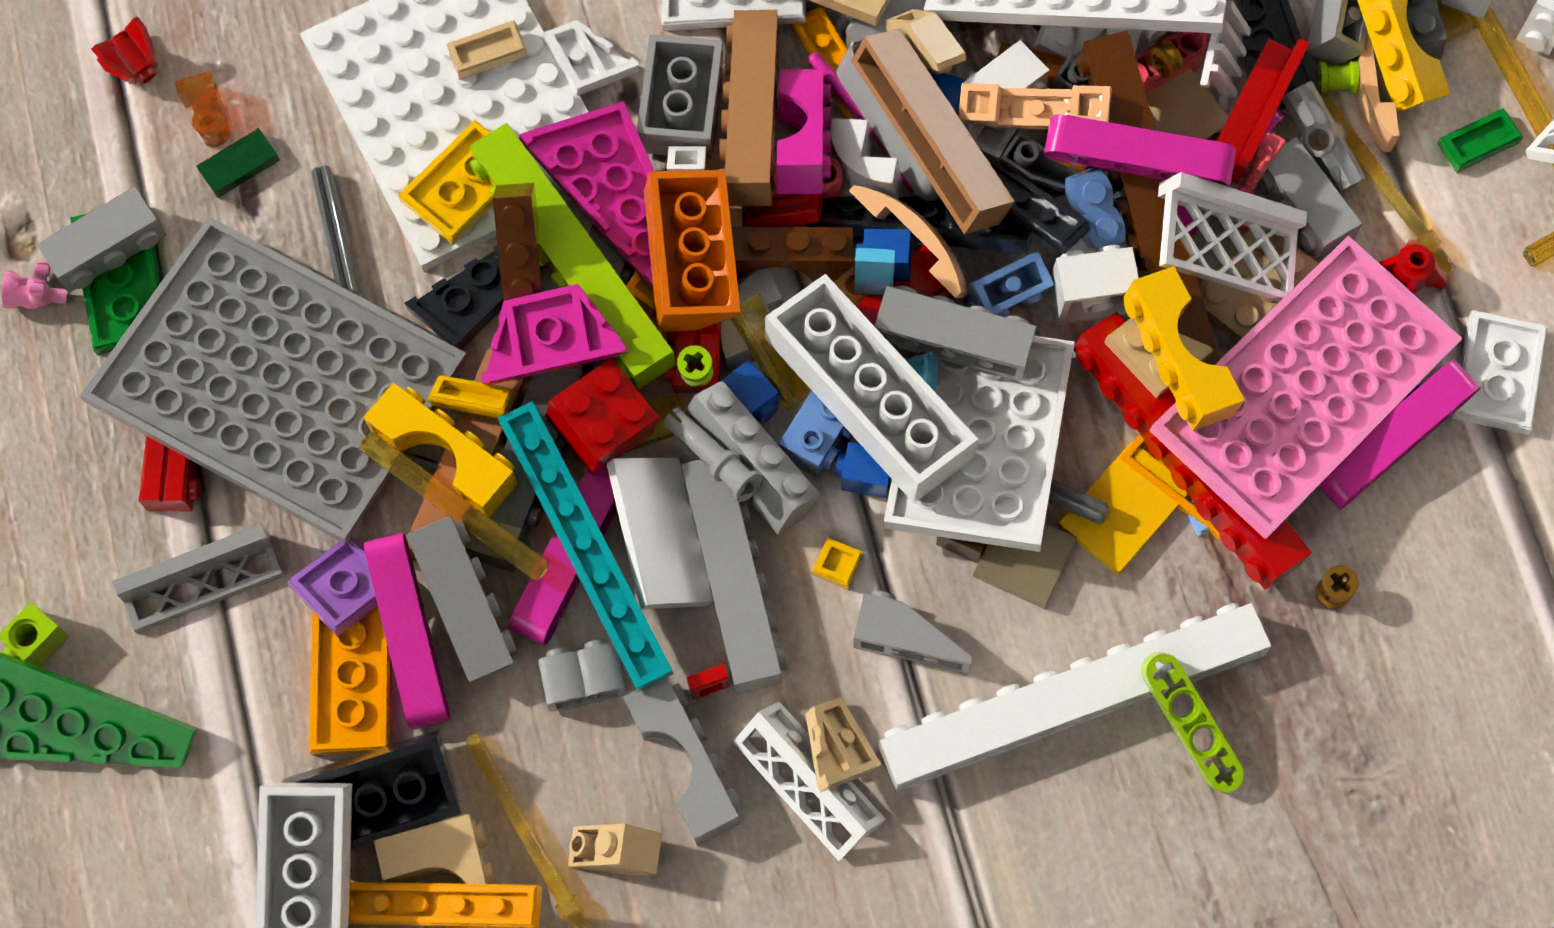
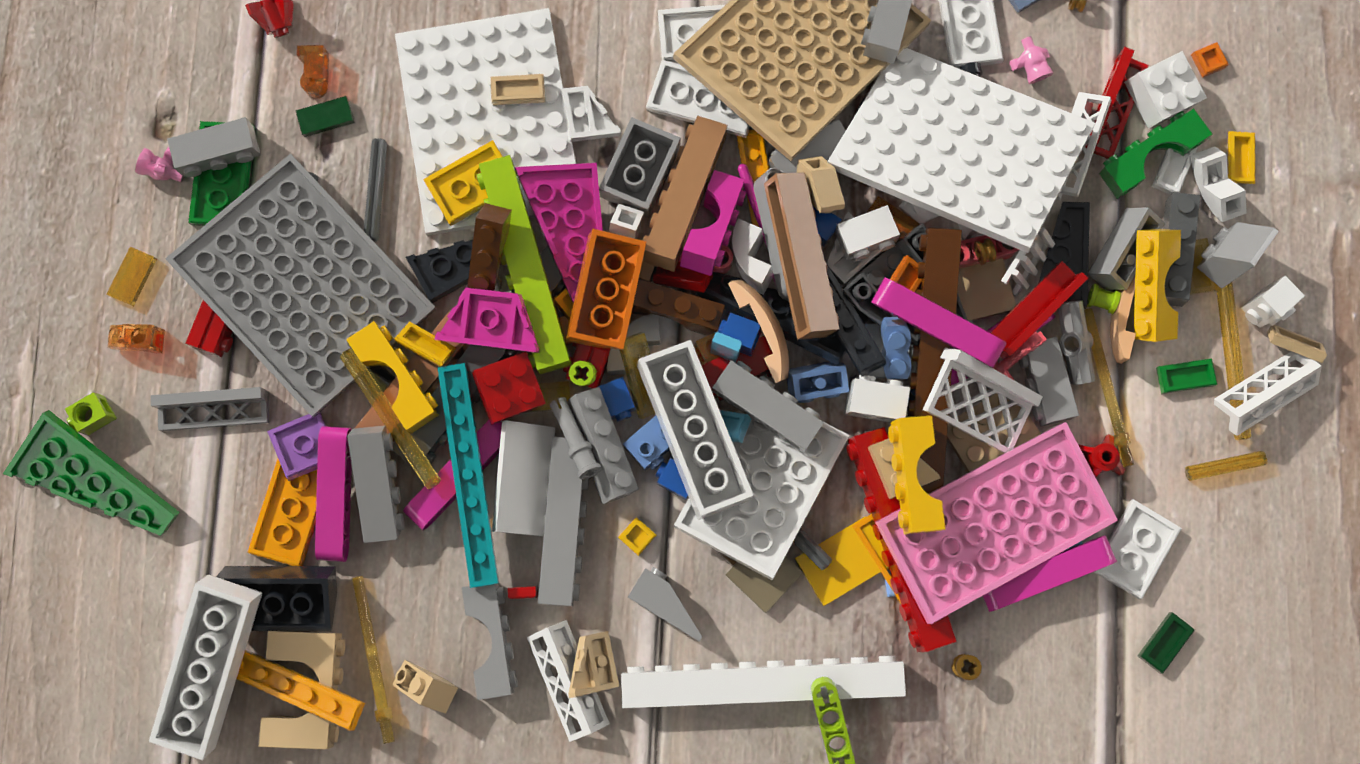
camera: 15 degrees right, 10 degrees up
light grey brick [538,639,627,712] -> none
light nougat slope [958,83,1112,130] -> none
none -> clear yellow tile [106,247,157,307]
none -> clear orange leg [107,324,165,354]

